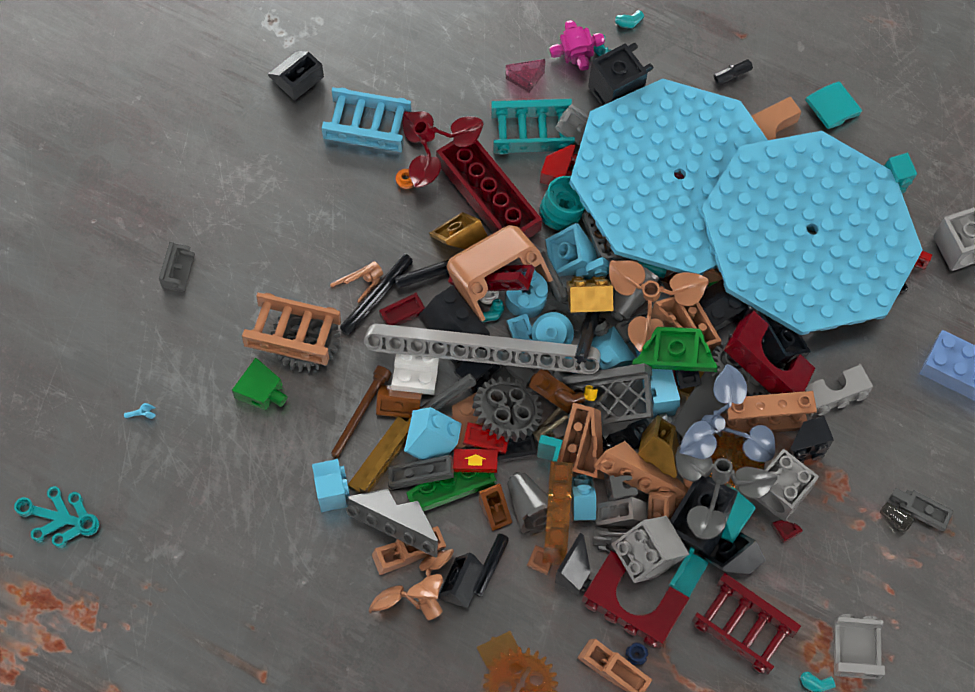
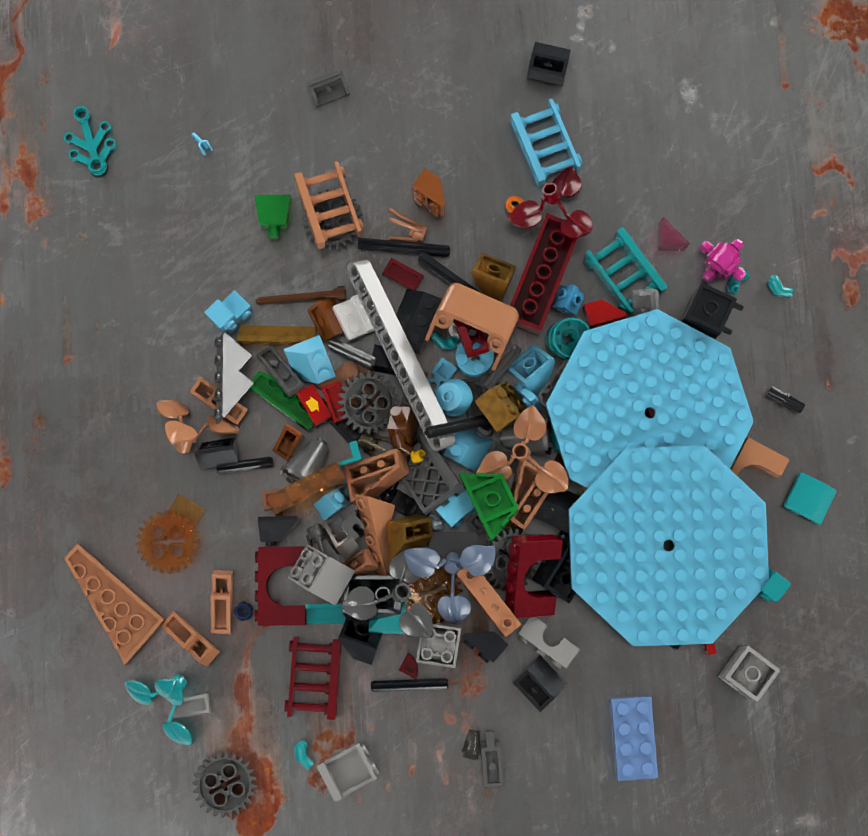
camera: 60 degrees right, 15 degrees up
none -> black axle [371,678,448,692]
none -> dark orange slope [412,169,445,218]
none -> black slope [512,655,567,712]
none -> dark azure brick [552,284,585,316]

